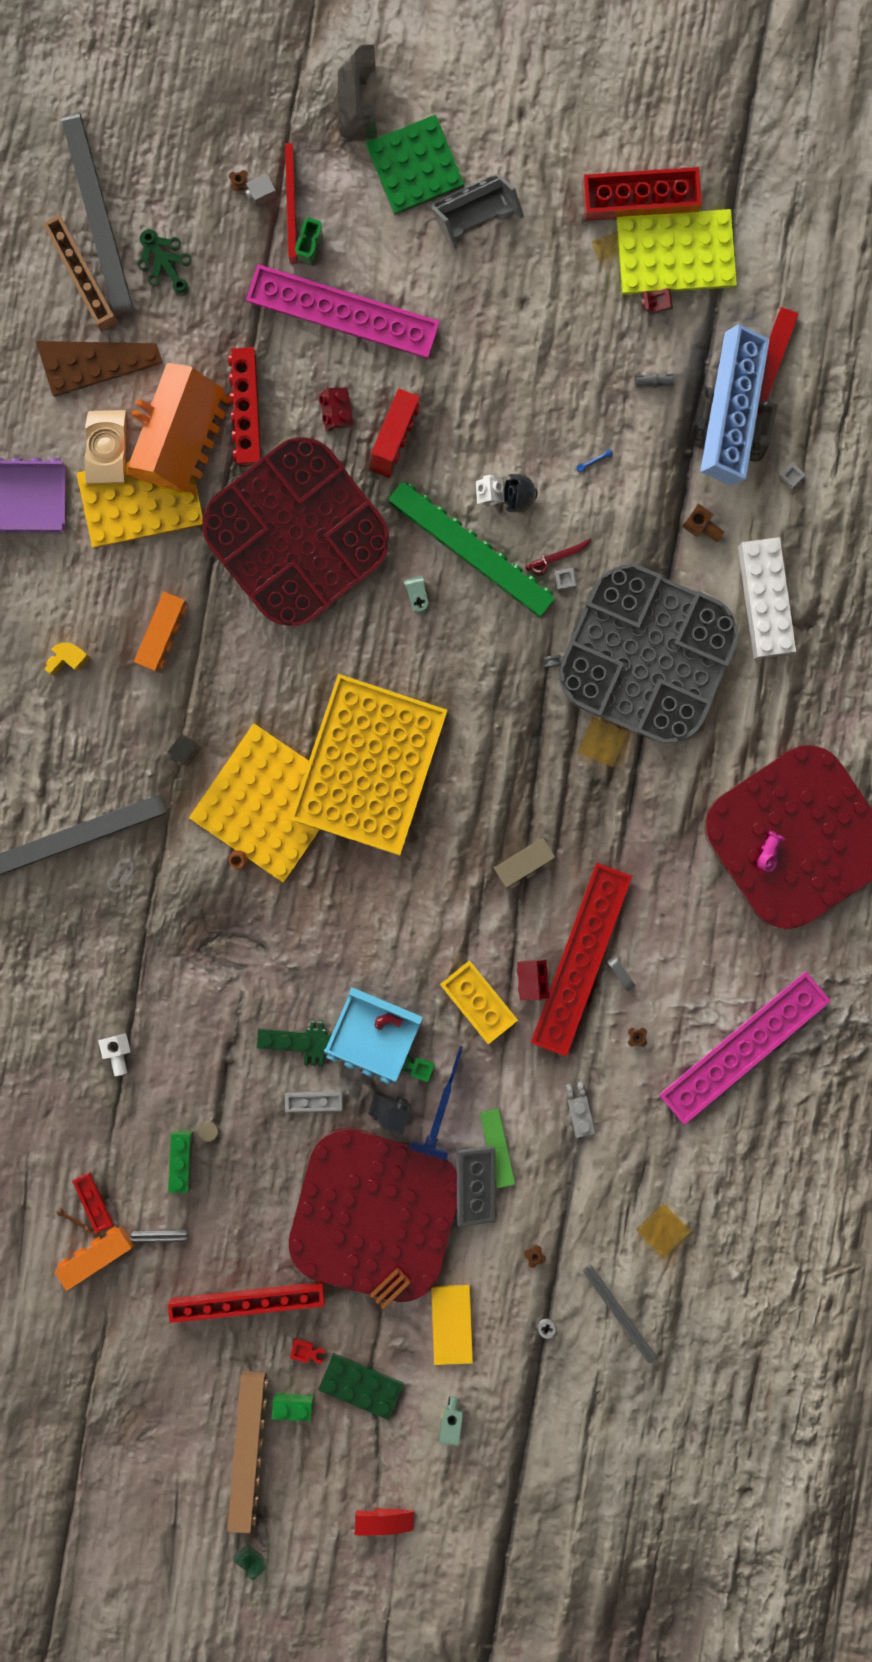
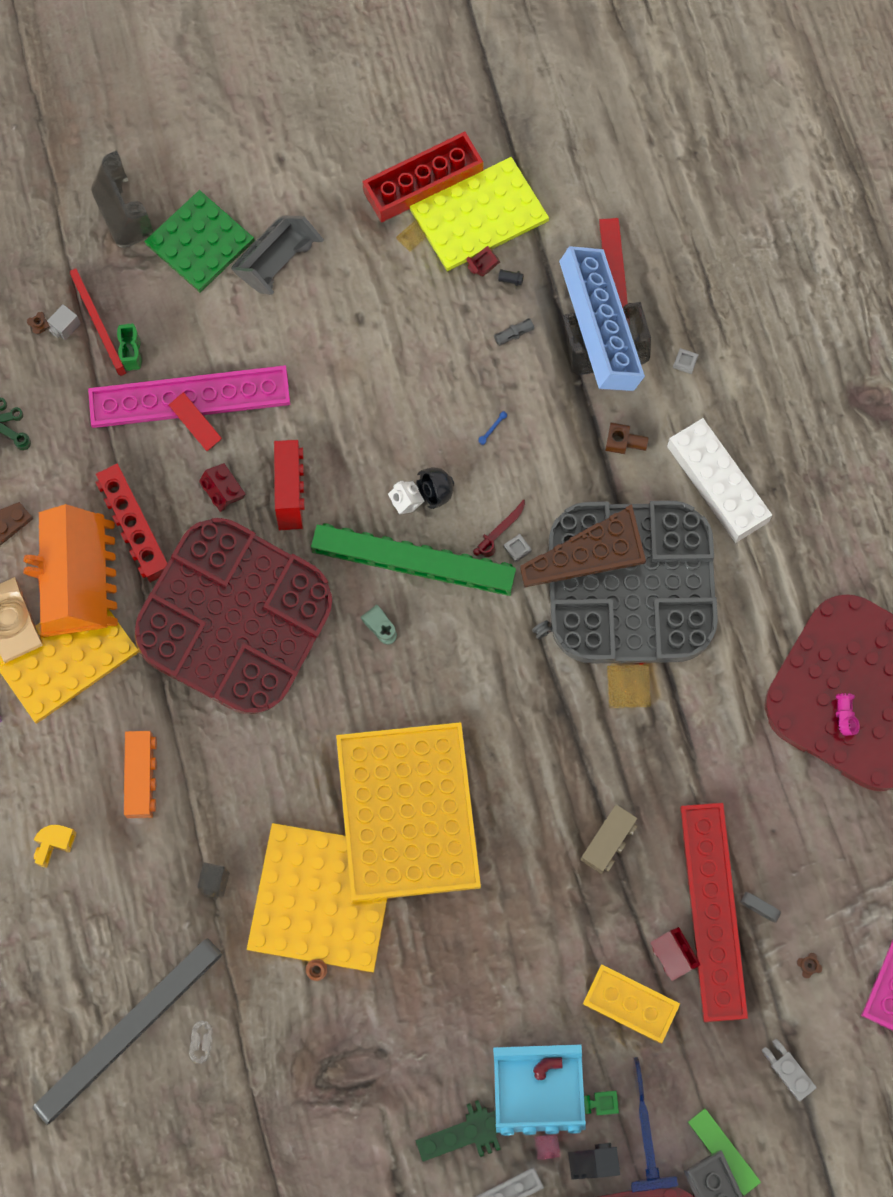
camera: 20 degrees left, 15 degrees down
none -> red tile [168,392,222,451]
none -> black pin [498,269,524,287]
none -> reddish brown wing [520,504,646,588]
none -> clear pink brick [534,1134,560,1160]

